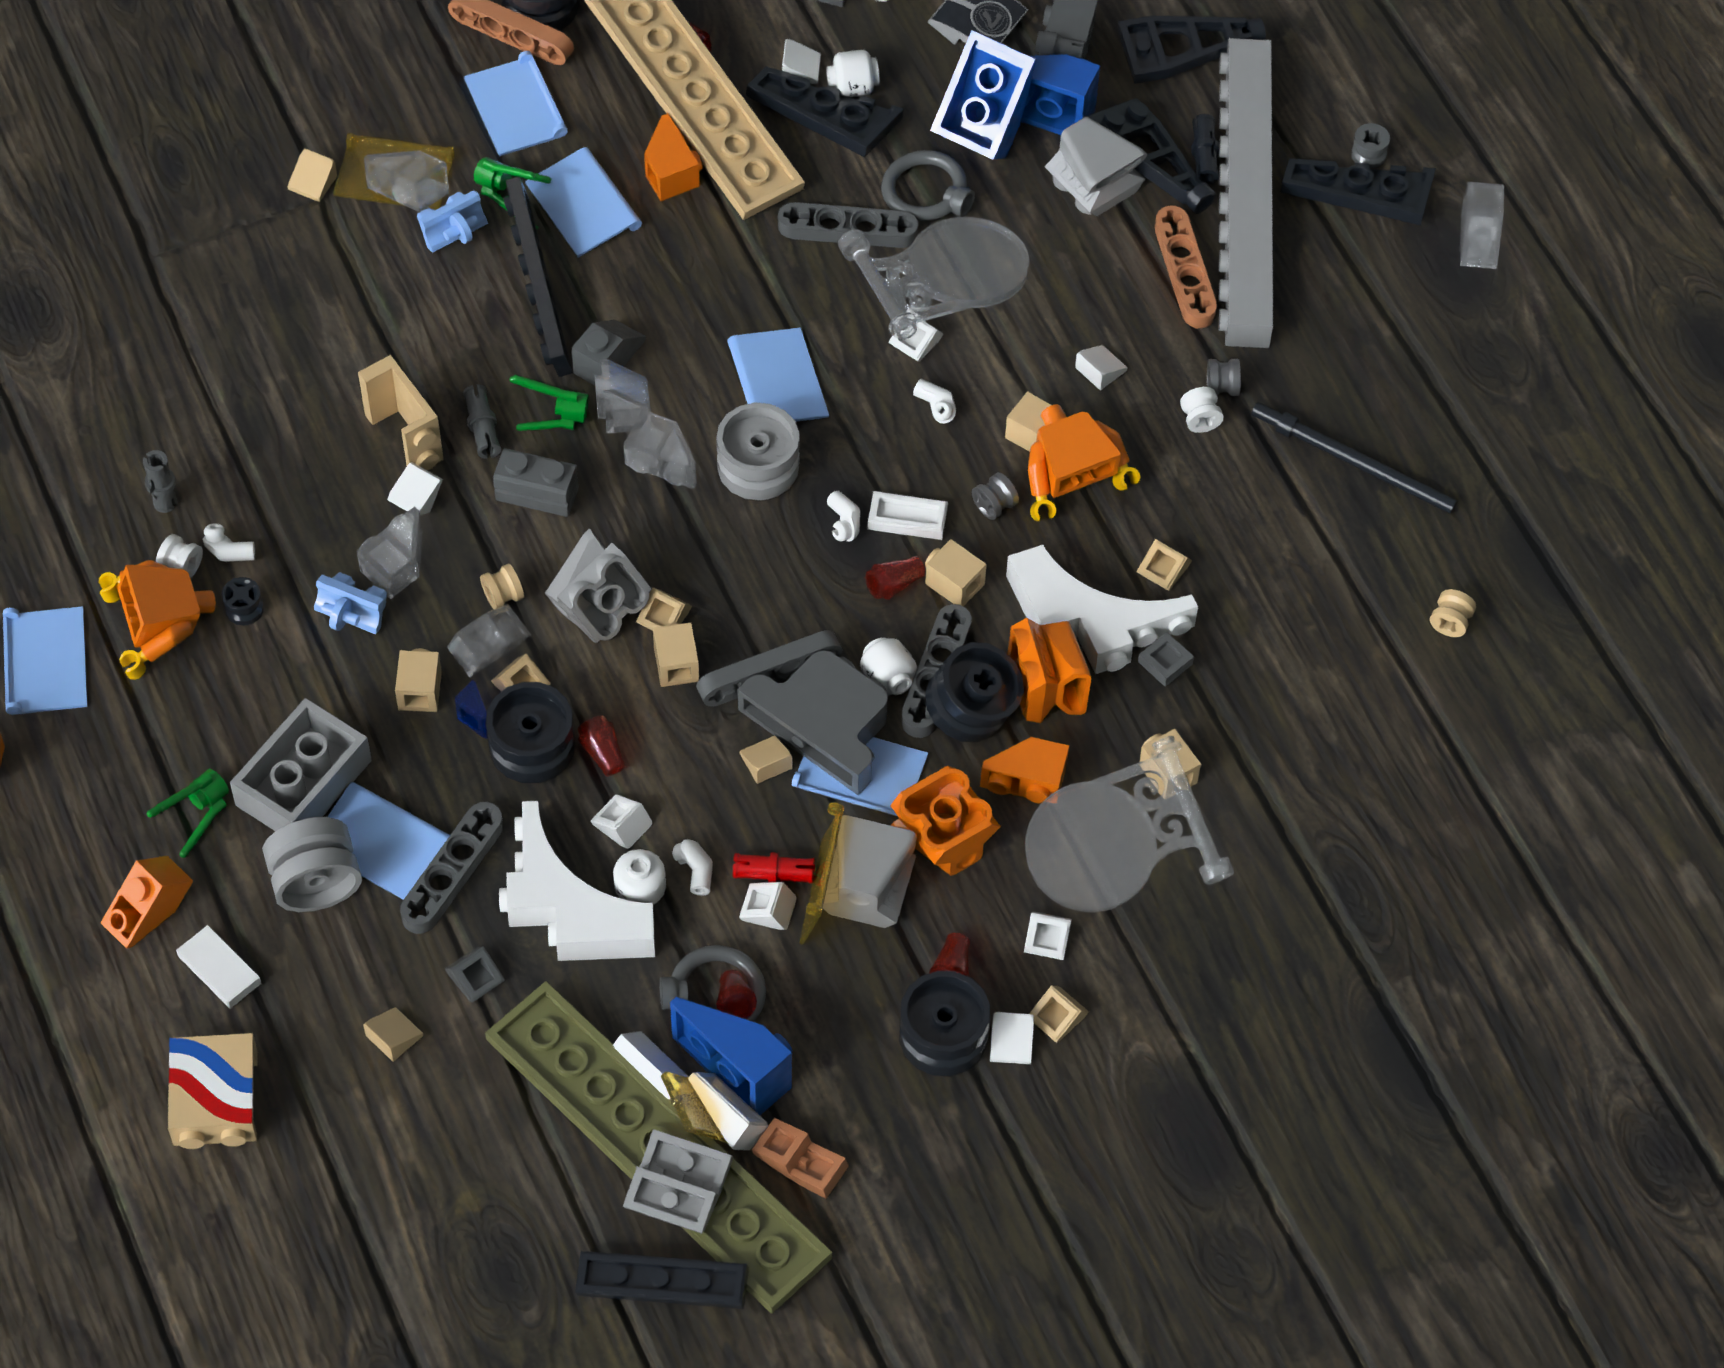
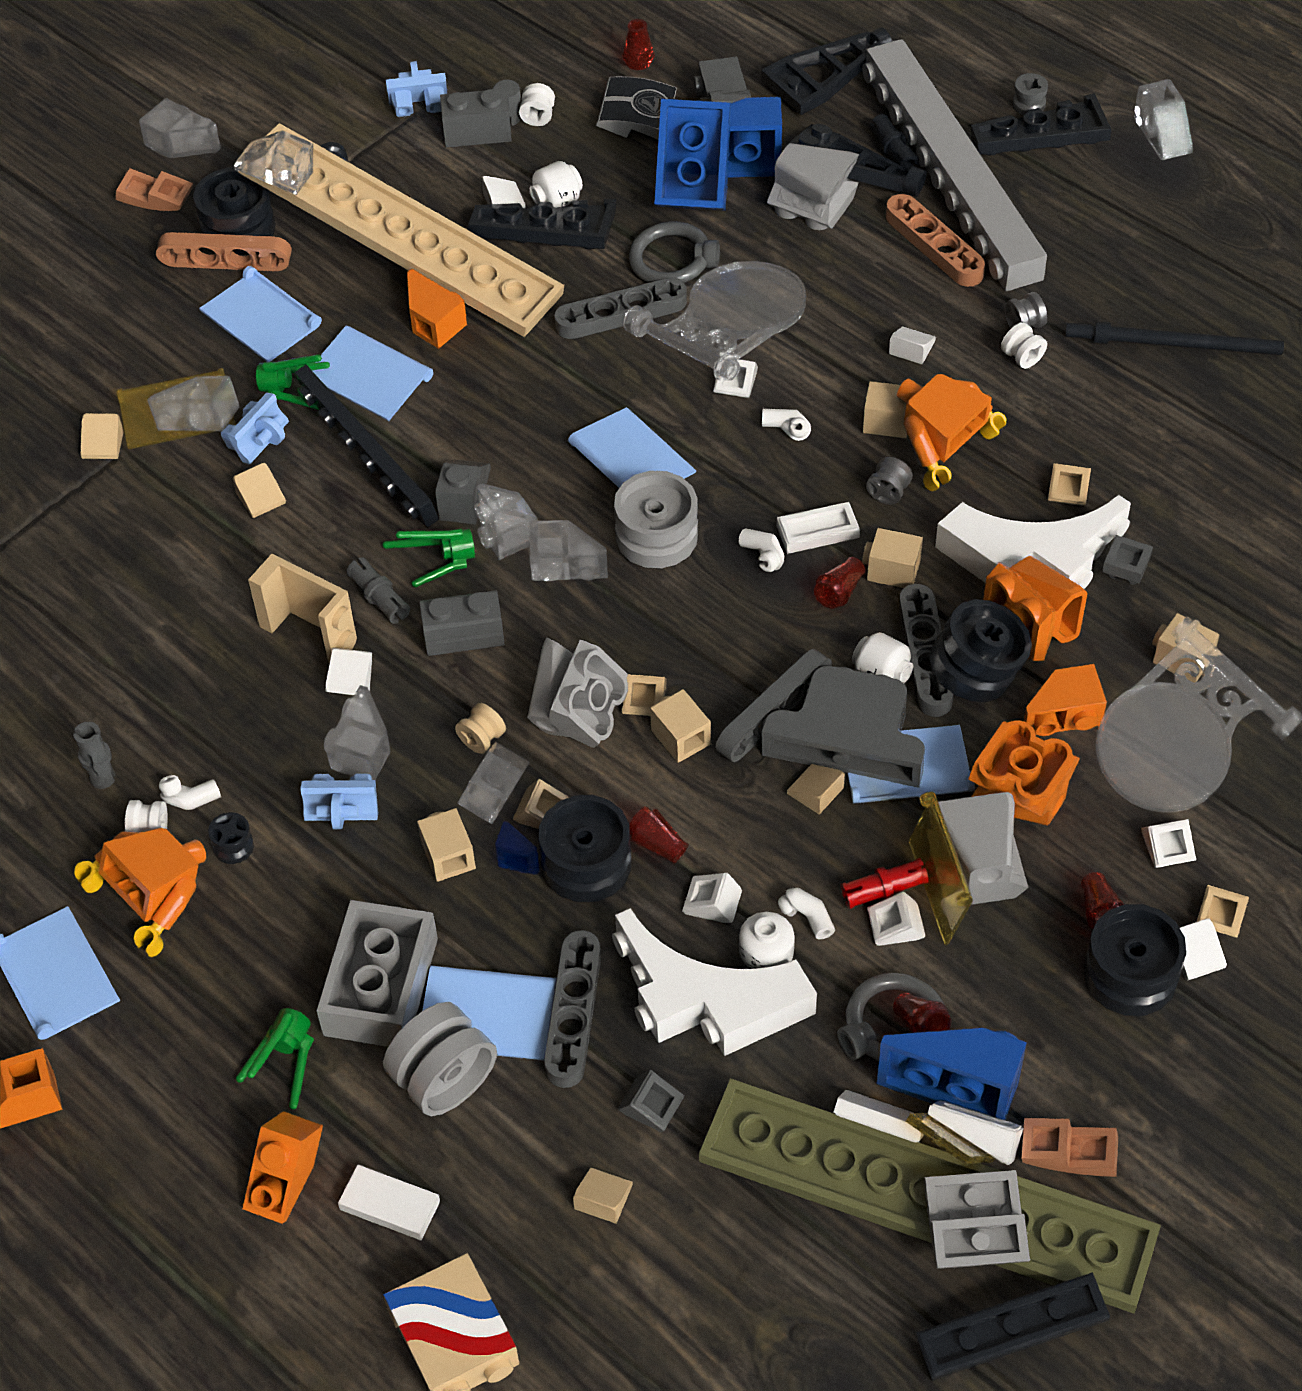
camera: 20 degrees left, 5 degrees down
none -> tan slope [233,463,286,518]

